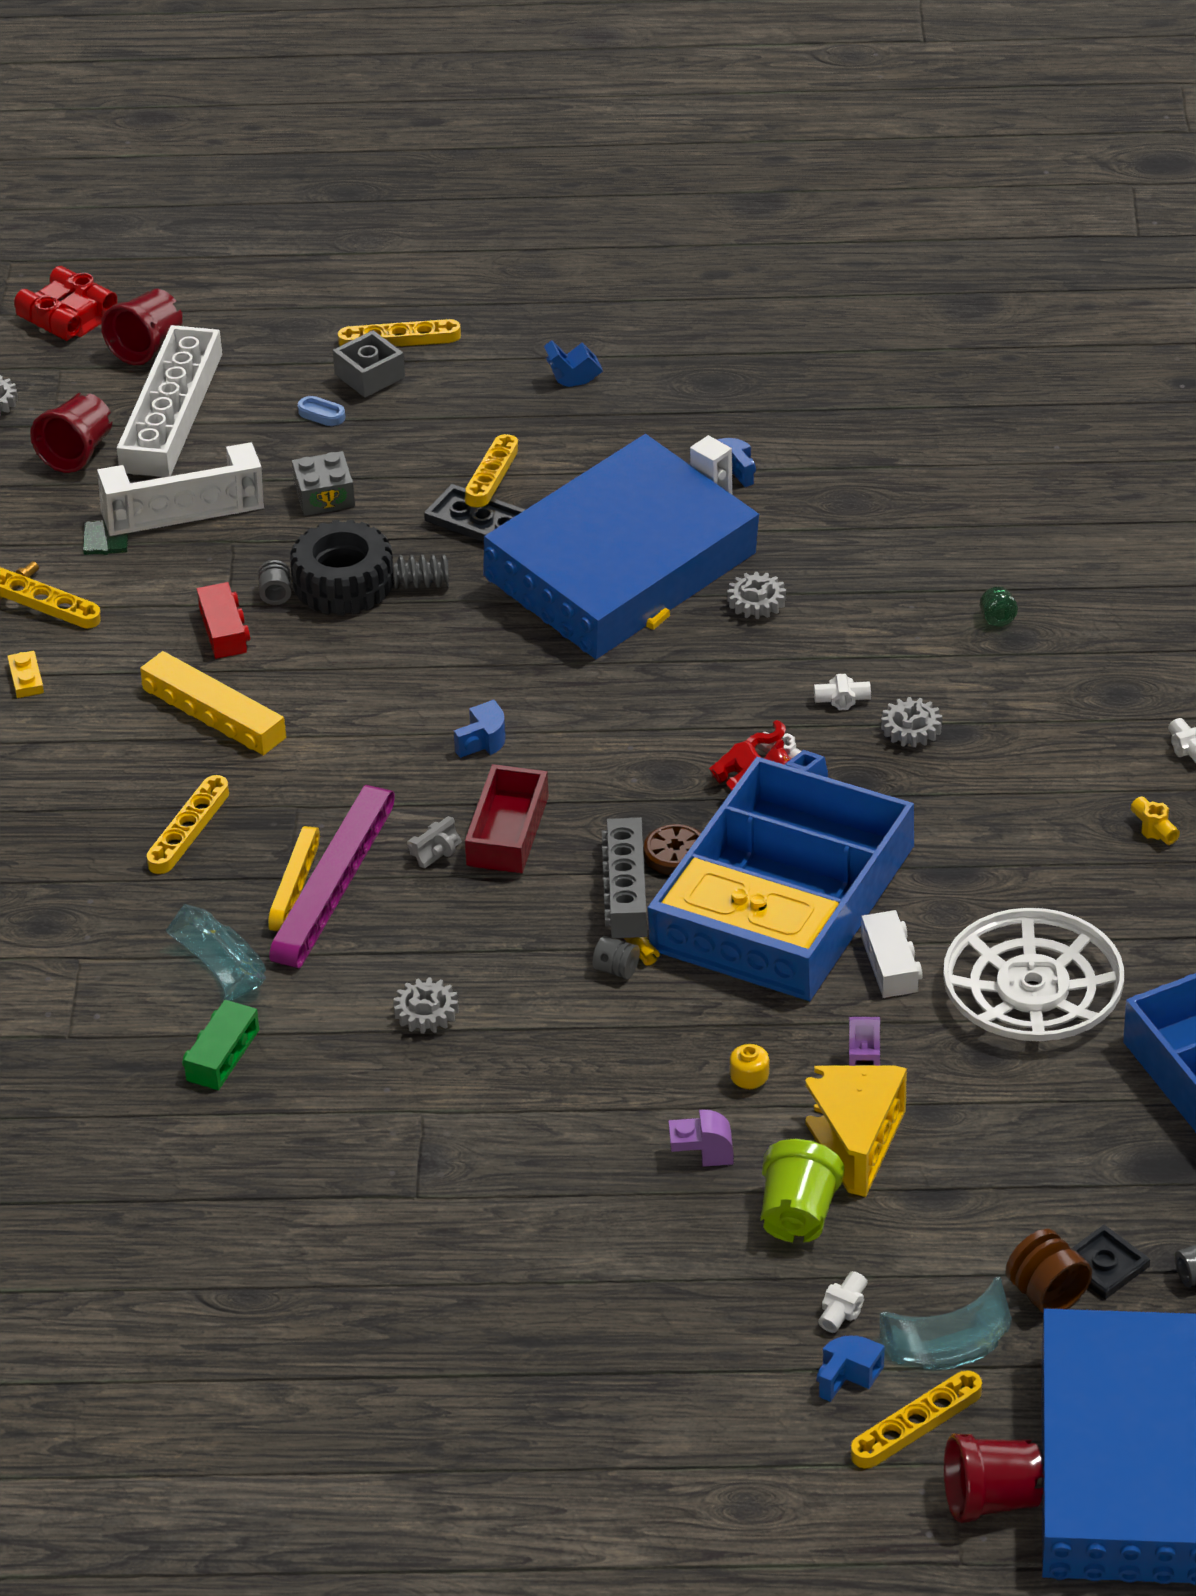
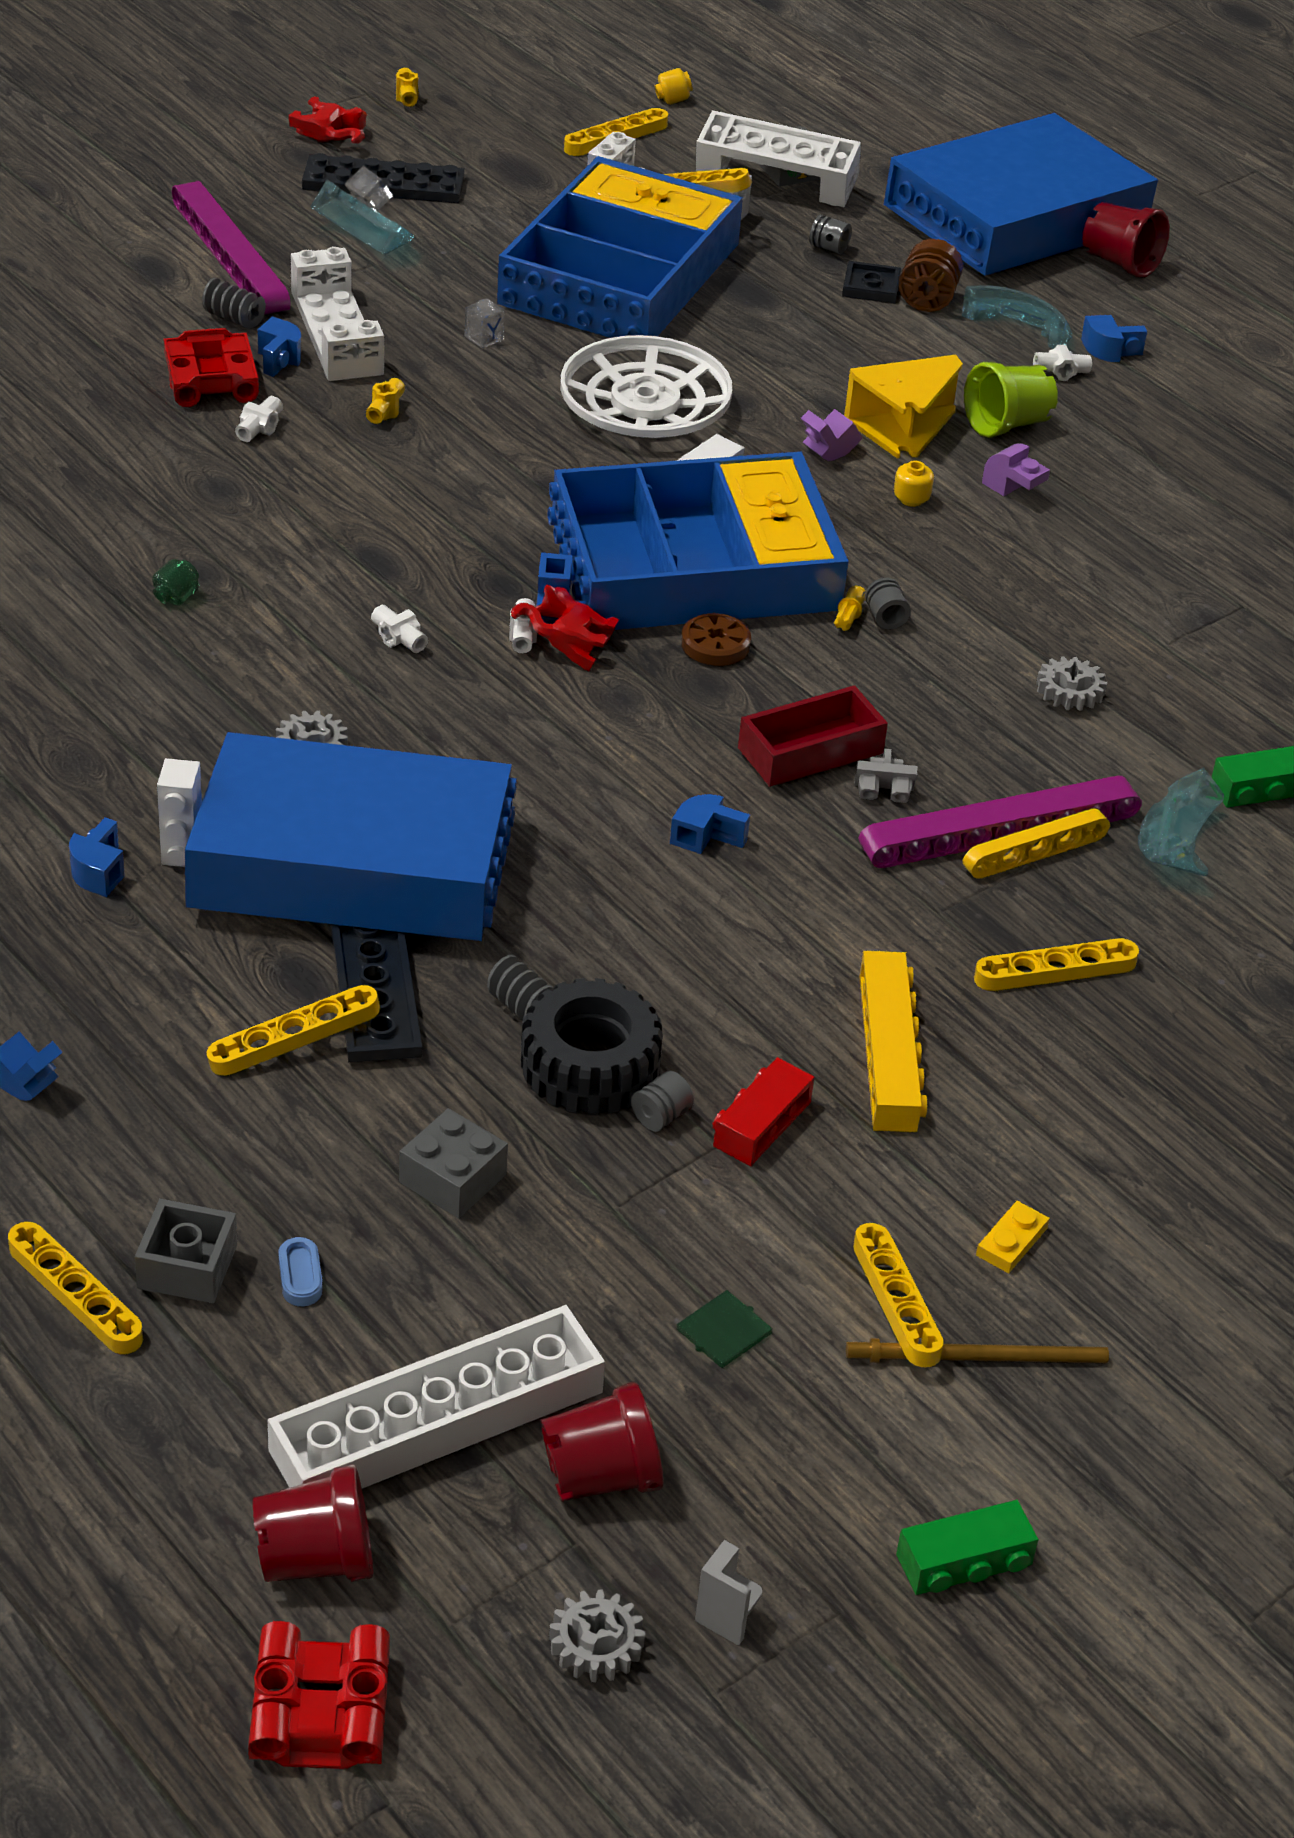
camera: 135 degrees left, 0 degrees up
white plate [97,442,264,536] -> none
dark grey brick [602,817,647,938] -> none
yellow beam [851,1370,982,1469] -> none
light grey gear [881,697,942,747] -> none

